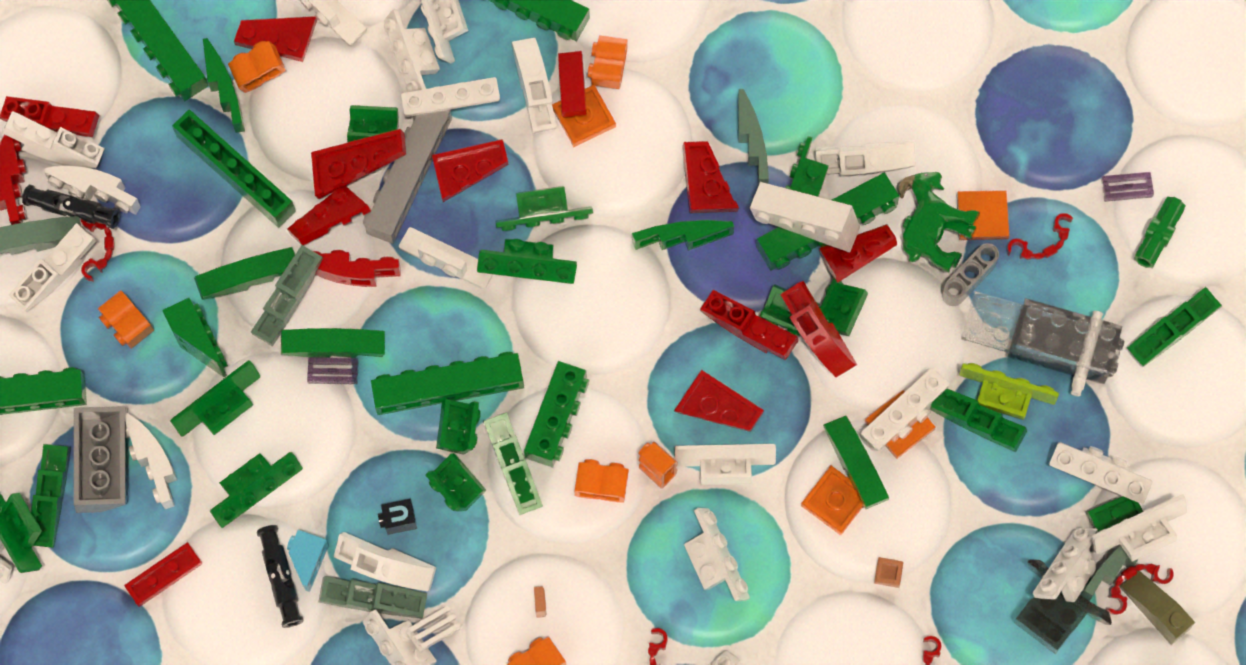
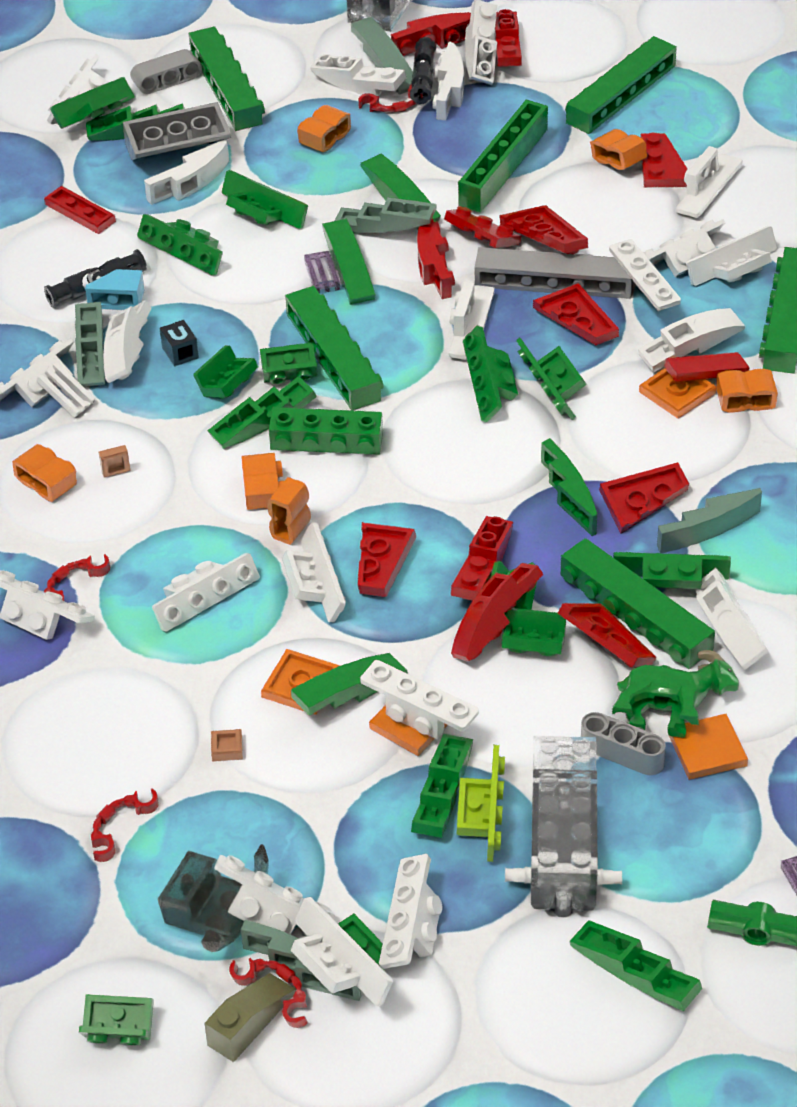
camera: 75 degrees right, 25 degrees down
green slope [162,298,228,377] -> none
green slope [203,38,245,133] -> none
green bracket [347,105,399,142] -> none
white wedge [750,182,860,253] -> none
red piece [1007,213,1073,260] -> none

